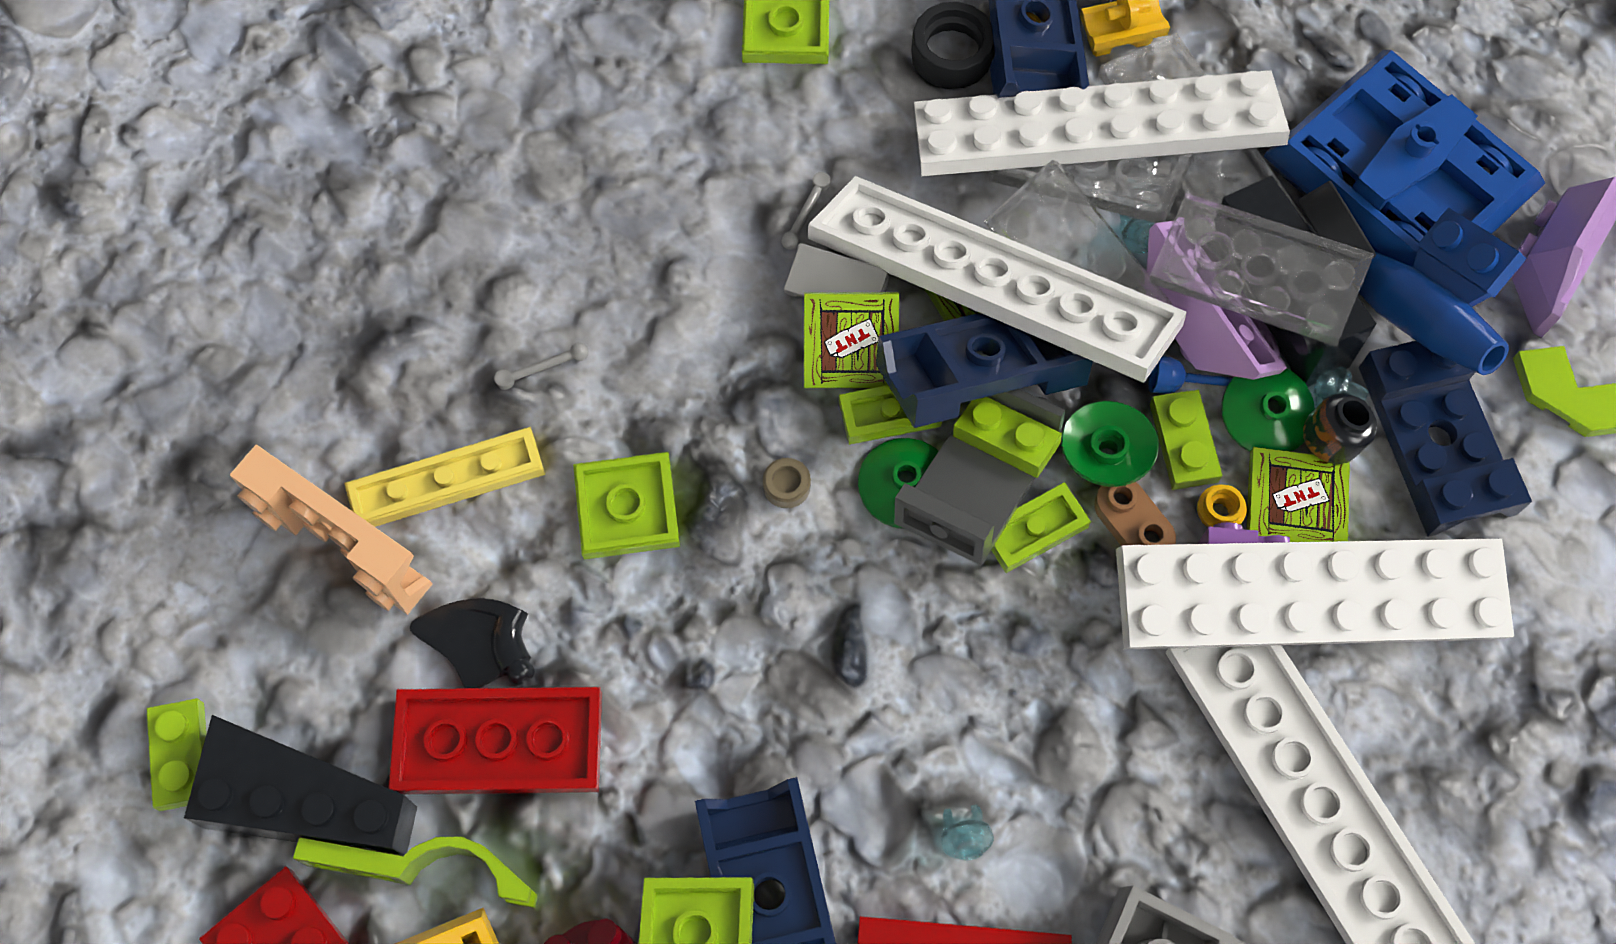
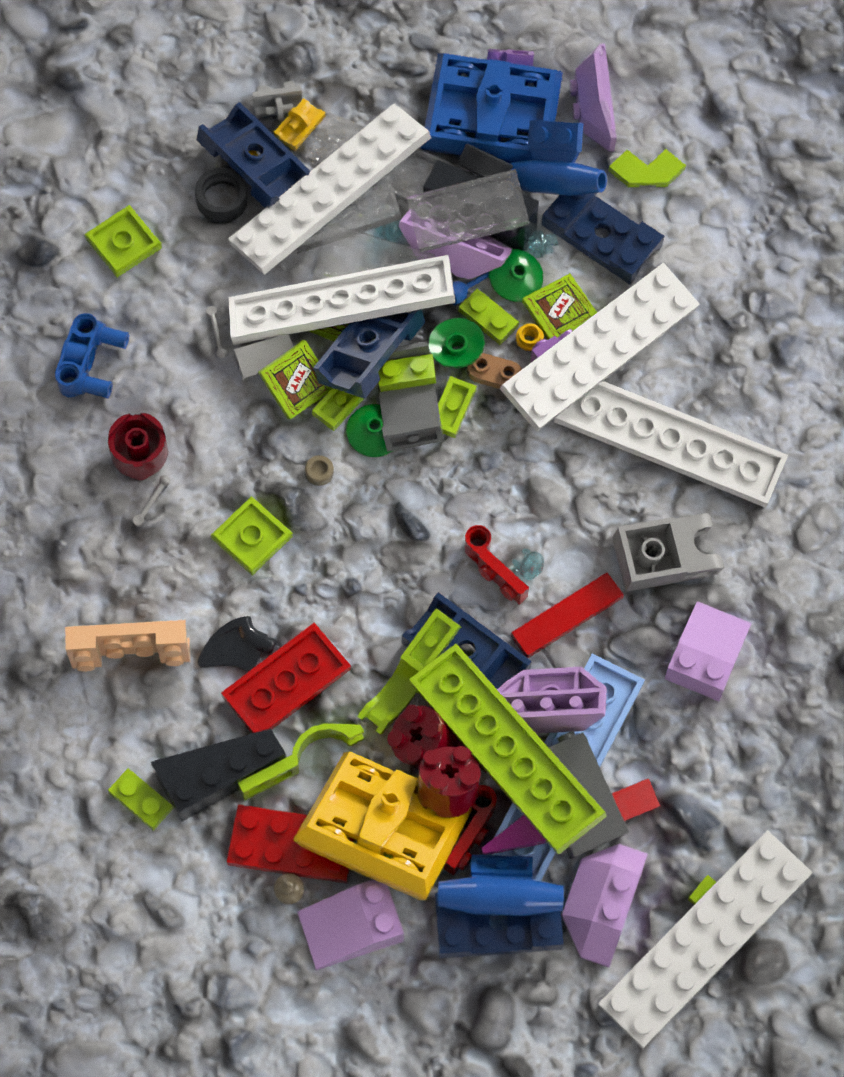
camera: 40 degrees left, 0 degrees up
light yellow tile [344,427,545,527] -> none
black head [1303,393,1377,465] -> none
none -> blue piece [55,313,130,399]
none -> dark red brick [108,413,168,481]
none -> lime piece [357,609,461,735]
none -> red plate [464,525,529,605]
none -> medium lavender plate [487,49,534,66]

